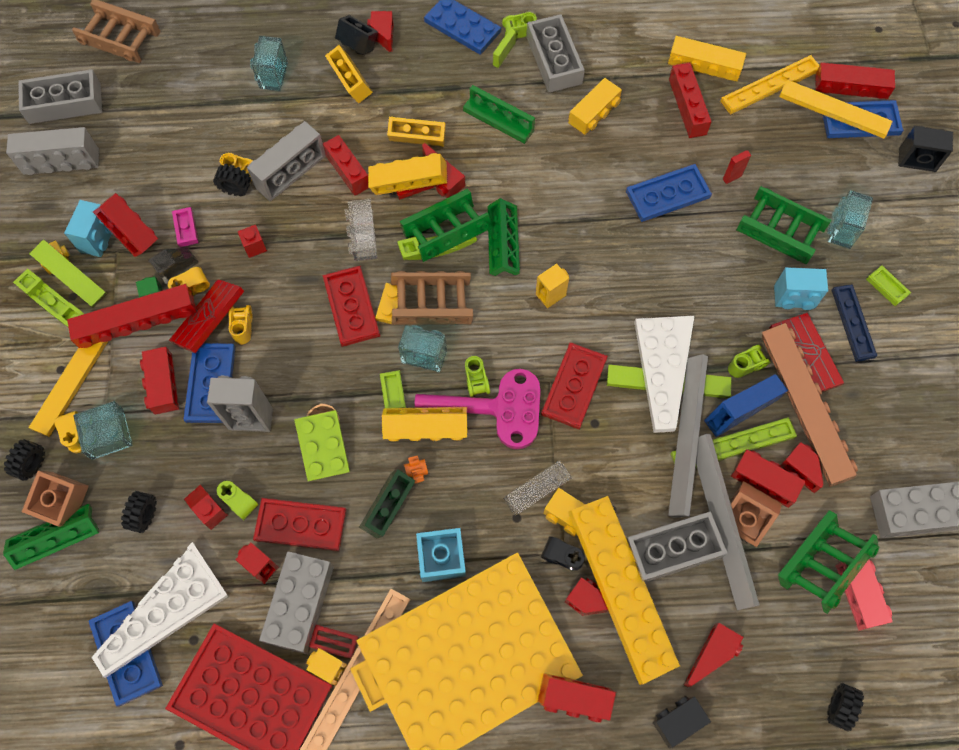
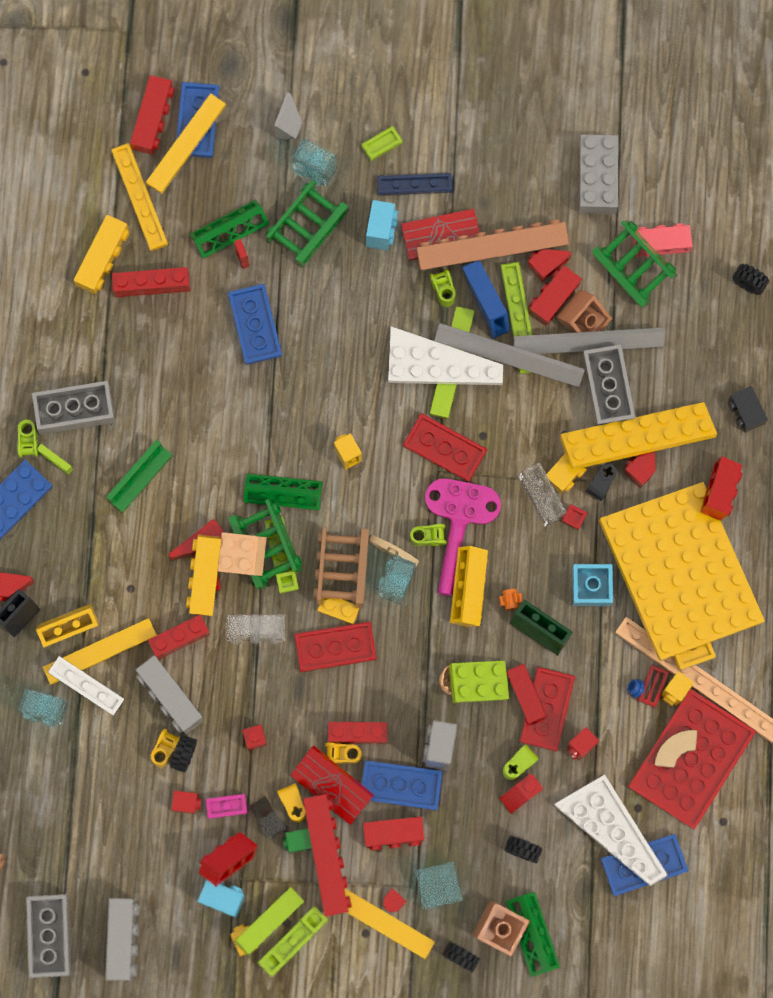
camera: 85 degrees left, 10 degrees up
yellow piece [54,411,87,453] -> none
light grey brick [259,551,334,654] -> none
lime tile [380,370,406,408] -> none
yellow brick [387,117,446,147] -> none
yellow brick [568,78,622,135] -> none
red slope [683,623,743,687] -> none
black brick [898,126,953,172] -> none
none -> yellow tile [43,618,157,685]
none -> white plate [48,656,124,715]
none -> red brick [171,791,201,814]
none -> green fence [190,199,269,259]
none -> light nougat brick [218,533,267,576]
none -> light grey slope [274,92,303,139]
none -> red brick [328,722,387,744]
none -> tan tile [369,535,419,567]
none -> red tile [383,888,407,912]
none -> red tile [506,663,547,725]
none -> red plate [562,504,588,531]
none -> blue plate [627,679,645,698]
none -> tan tile [654,730,697,768]

